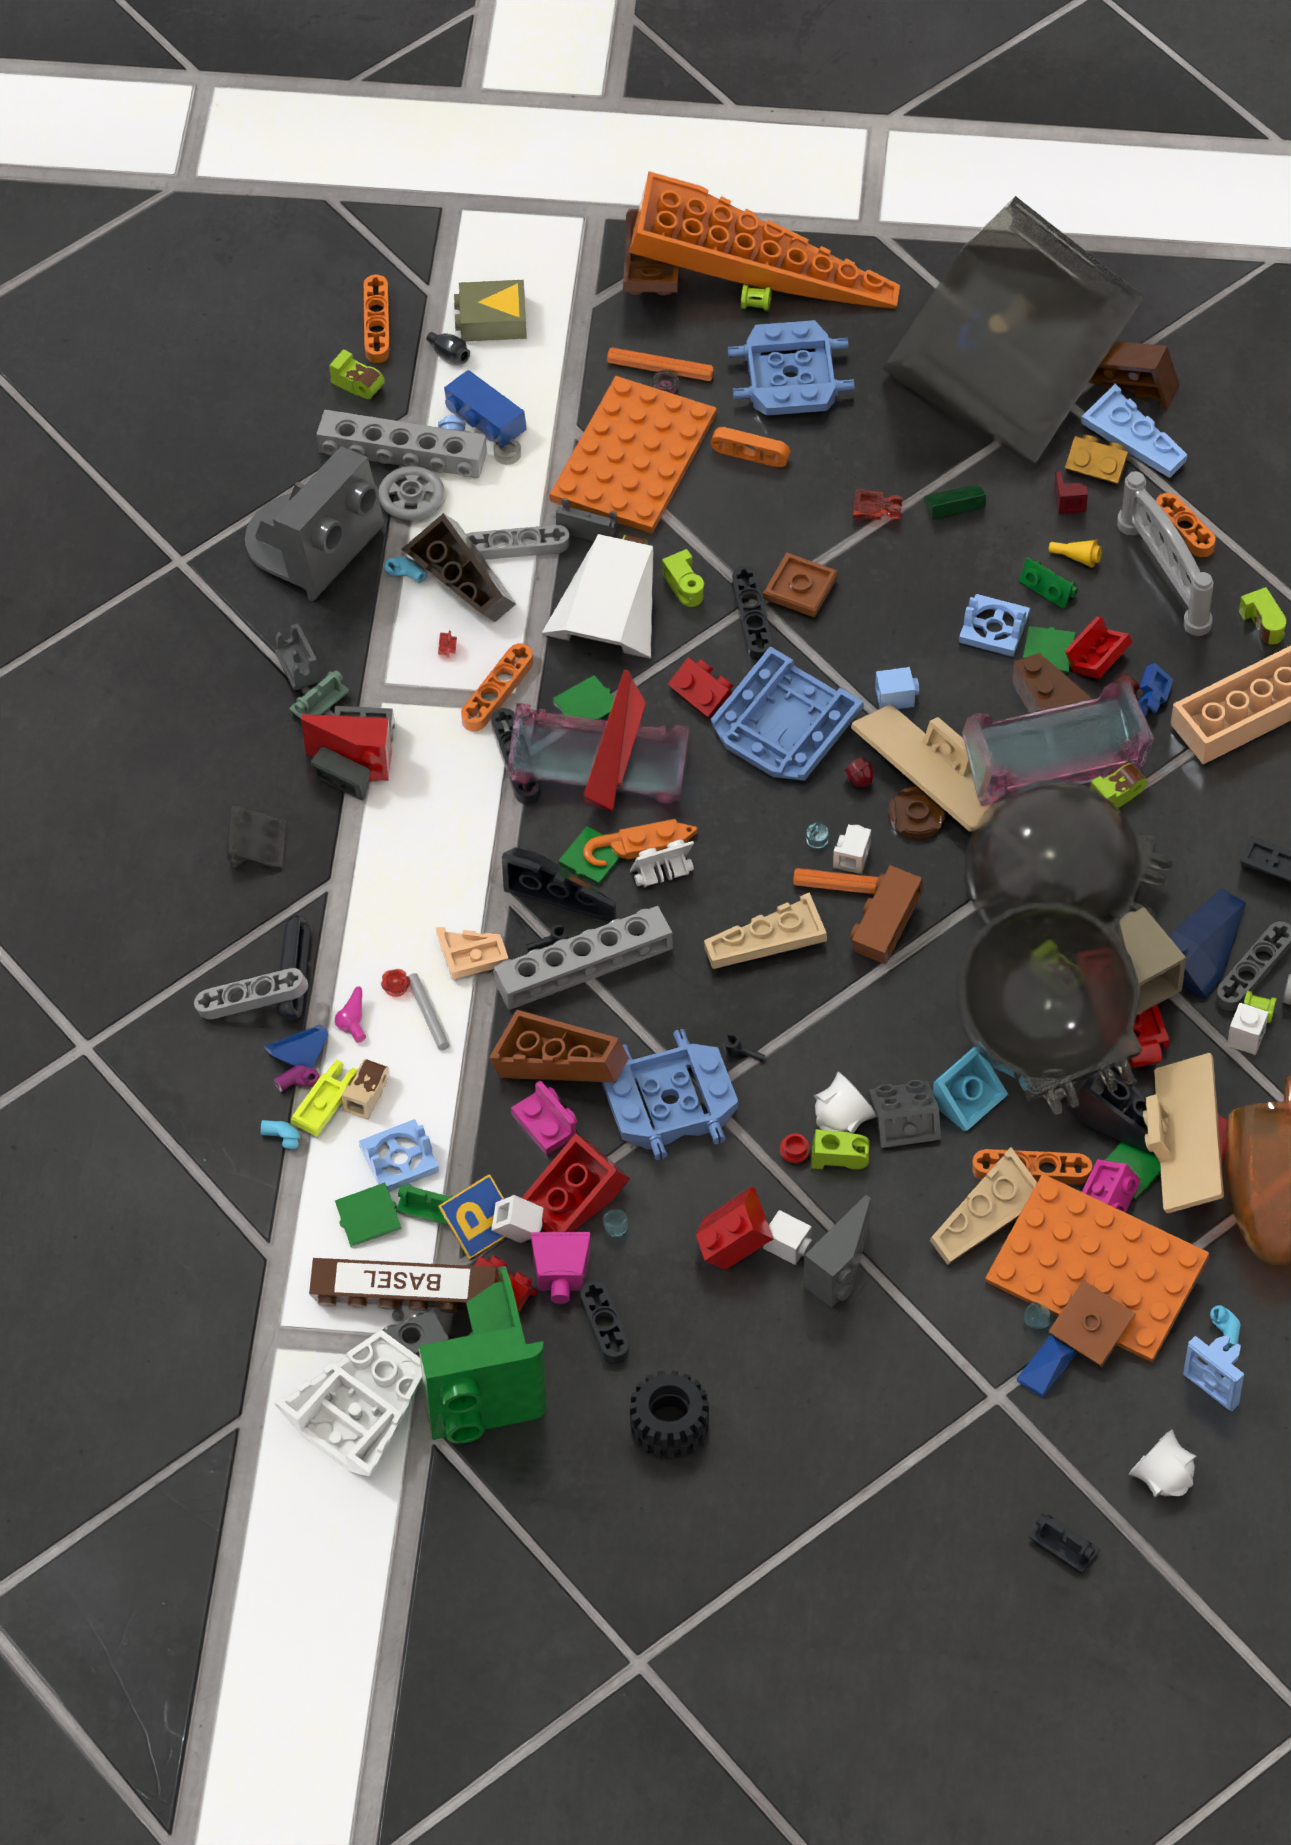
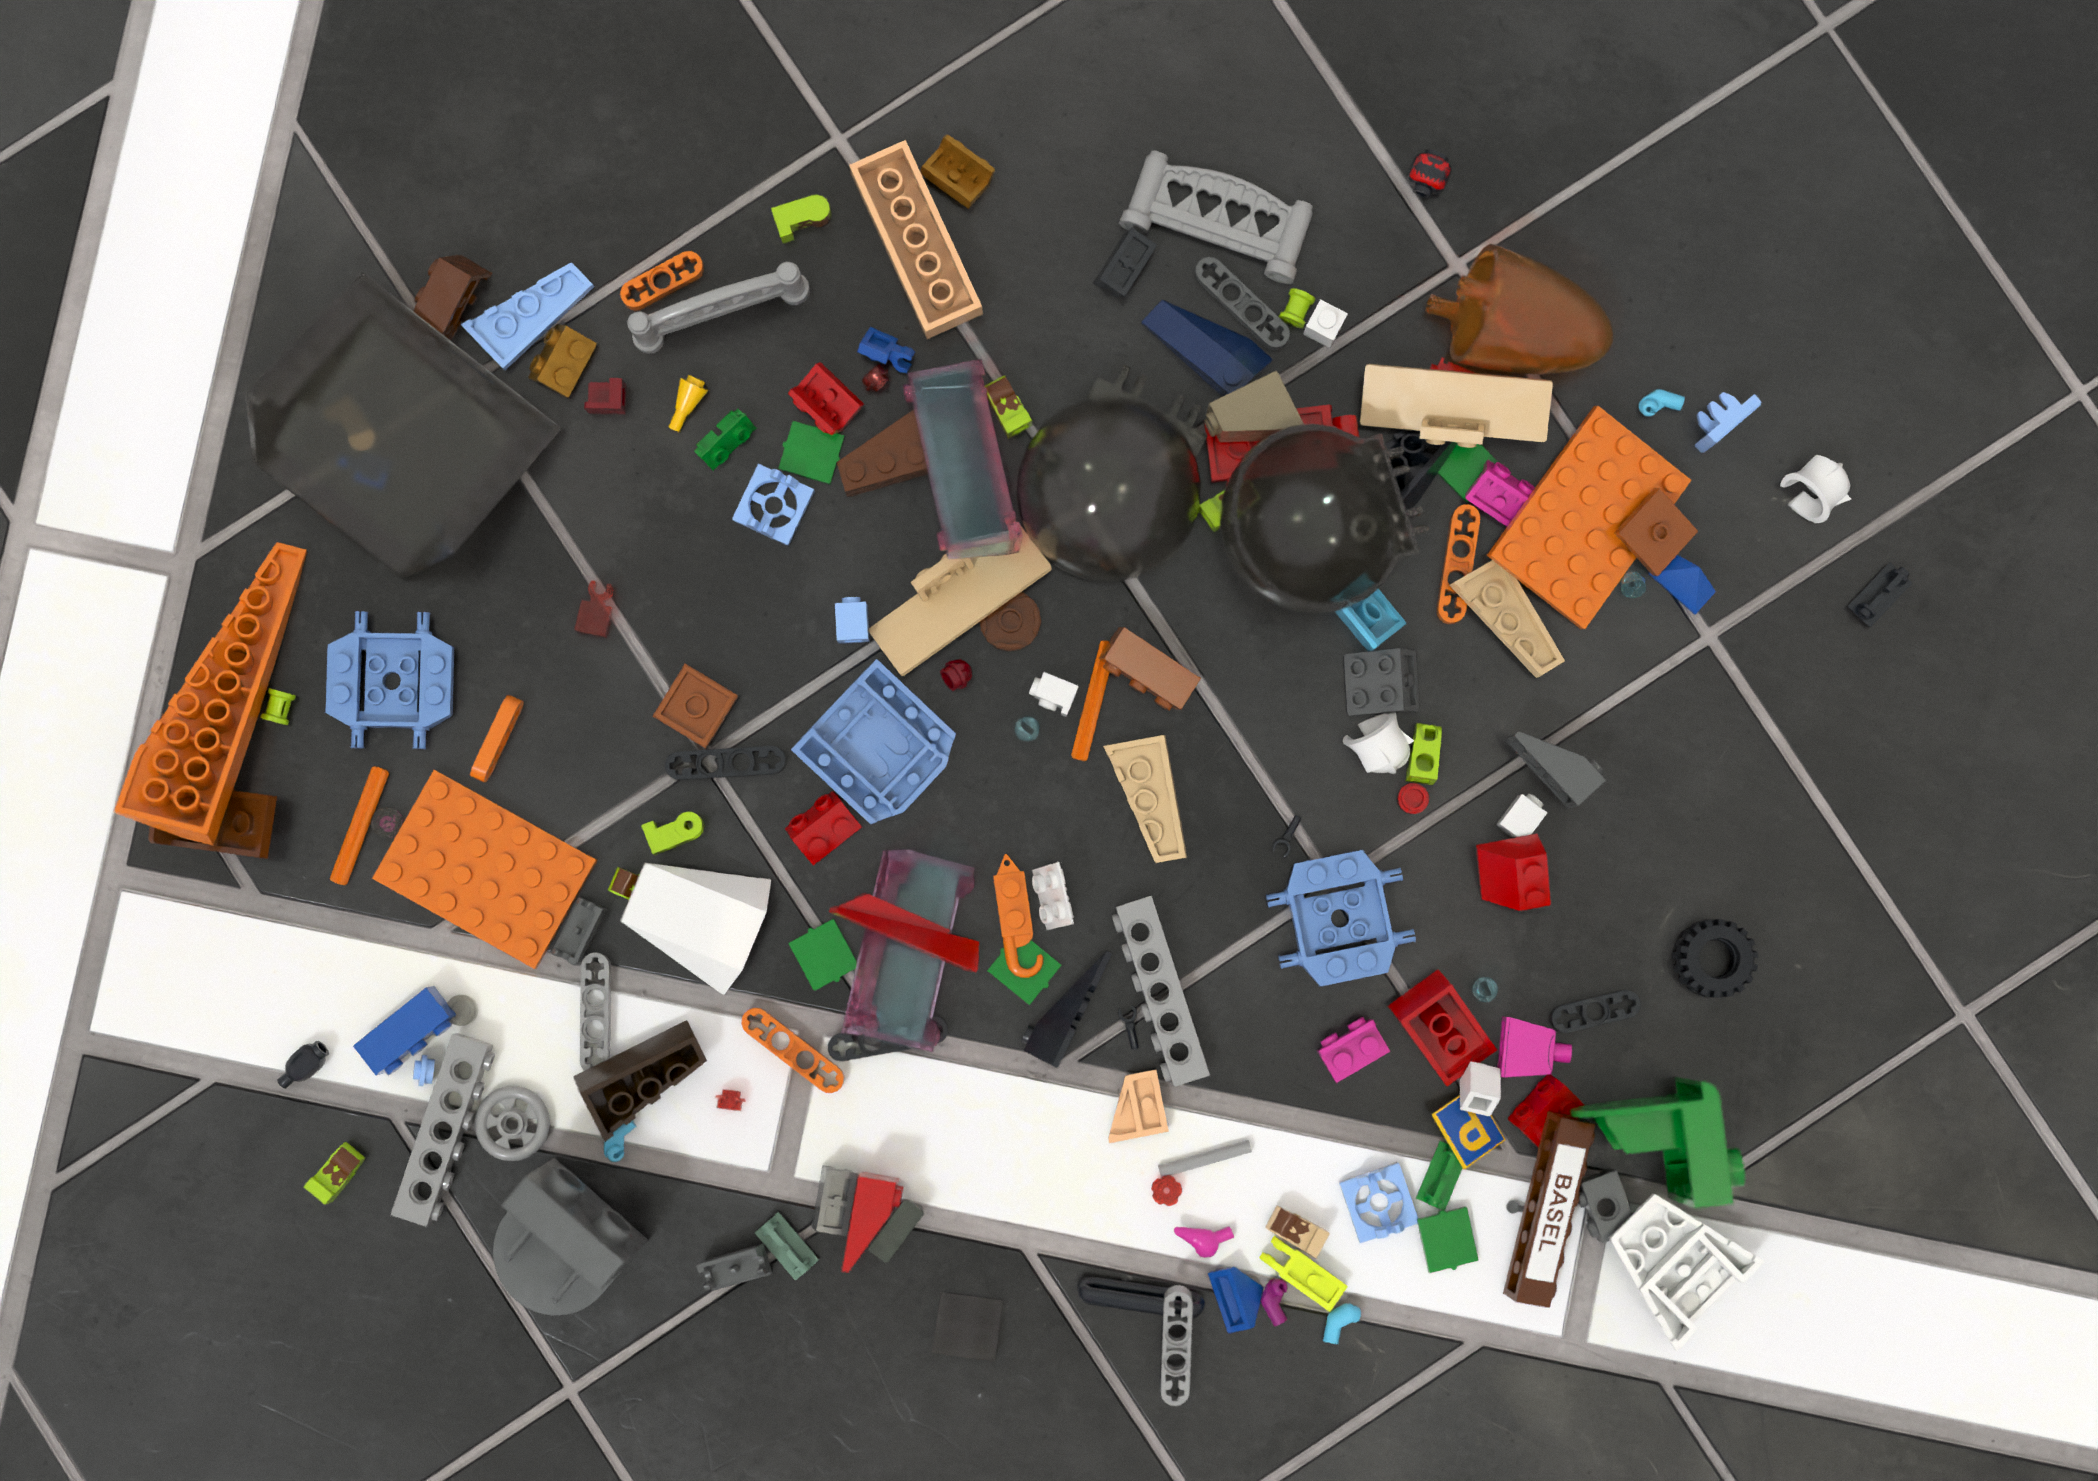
camera: 85 degrees left, 30 degrees up
orange beam [363,274,390,364] -> none
olive brick [454,280,527,342] -> none
dark orange wedge [489,1010,629,1083] -> none
dark green slope [924,484,986,519] -> none

